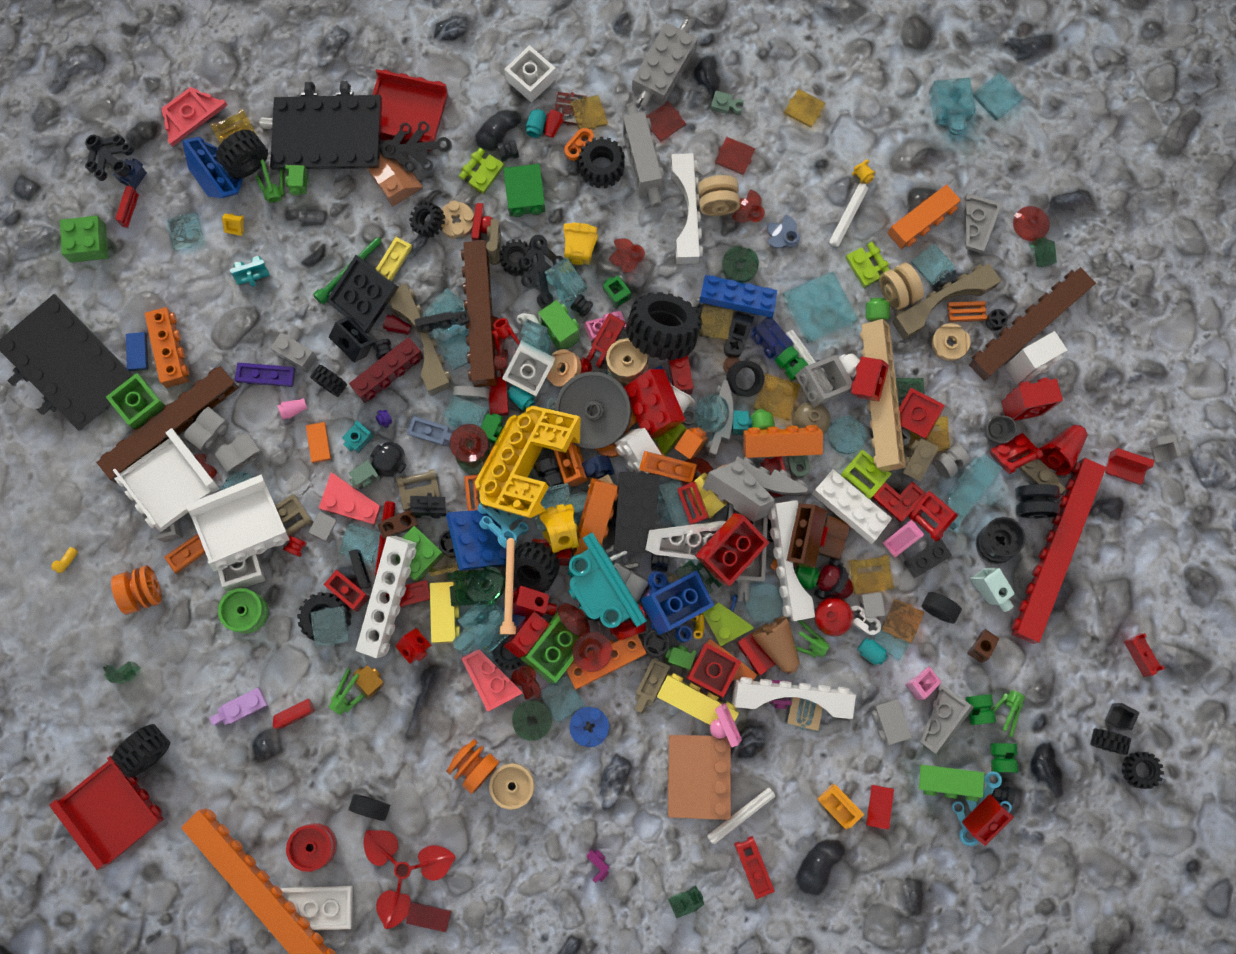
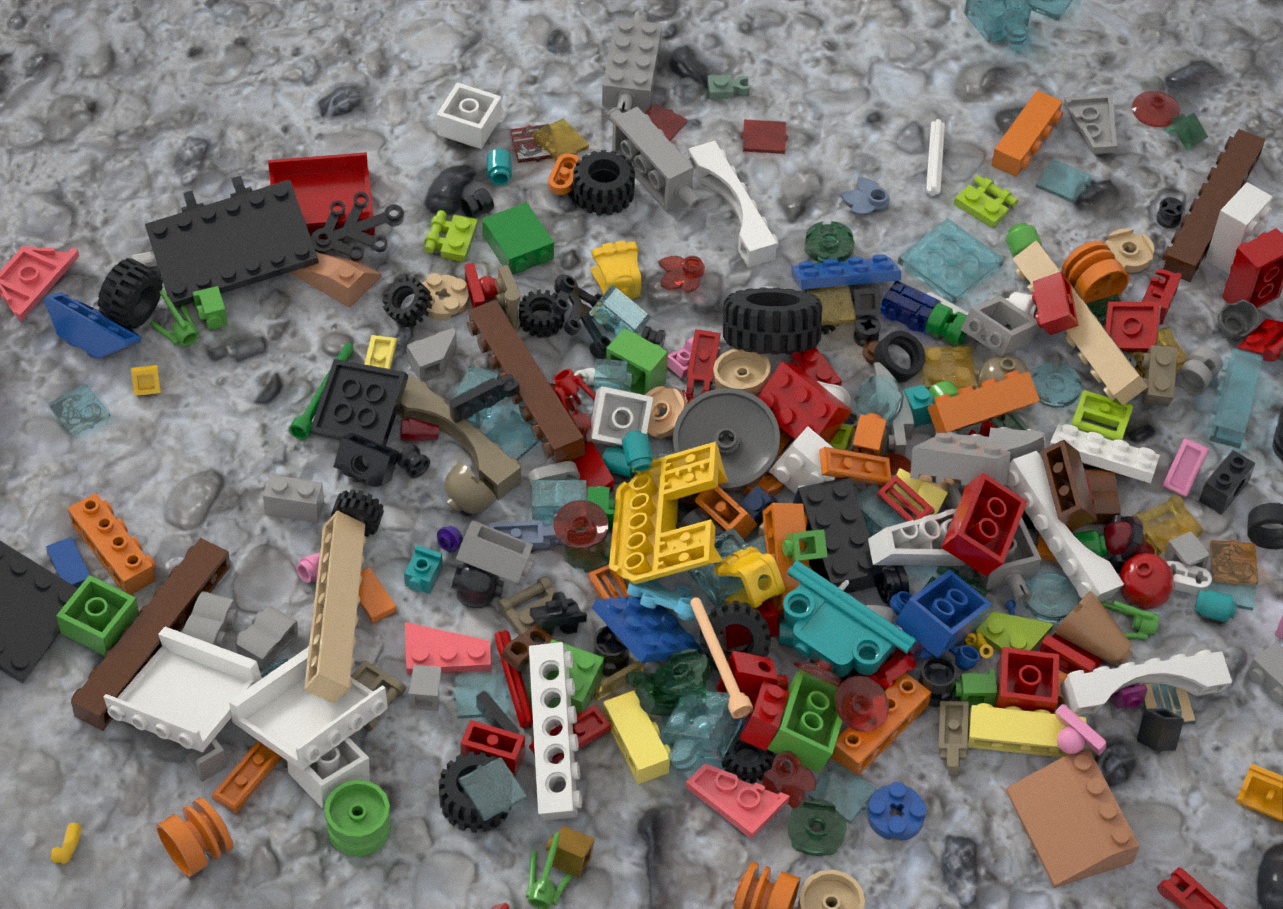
camera: 20 degrees left, 25 degrees down
clear yellow plate [210,109,257,144] -> none
teal hips [230,256,270,287] -> none
dark purple plate [235,362,296,387] -> none
red wheel [283,536,307,557] -> none
dark red brick [349,337,424,404] -> none
sand green brick [349,460,381,489] -> none
red brick [395,628,432,664] -> none
red cone [544,109,564,138] -> none
green brick [603,275,631,309] -> none
tan wheel [698,175,740,216] -> none
white axle [707,788,775,844] -> none
clear red plate [733,189,765,223] -> none
clear yellow piece [784,89,825,128] -> none
yellow brick [851,159,876,184] -> none
red plate [872,481,926,523] -> none
tan wheel [879,263,924,311] -> none
dark tan arch [892,263,1001,341] -> none
red plate [909,491,958,542] -> none
orange tile [947,301,987,322] -> none
none -> tan brick [304,511,366,704]
none -> light grey slope [407,328,457,382]
none -> dark tan cylinder [444,462,497,514]
none -> light grey window [456,520,535,583]
none -> teal brick [622,430,653,472]
none -> bright green brick [782,529,828,561]
none -> orange wheel [1061,240,1129,308]
none -> black panel [1137,708,1184,751]
none -> red hinge [1142,269,1182,325]

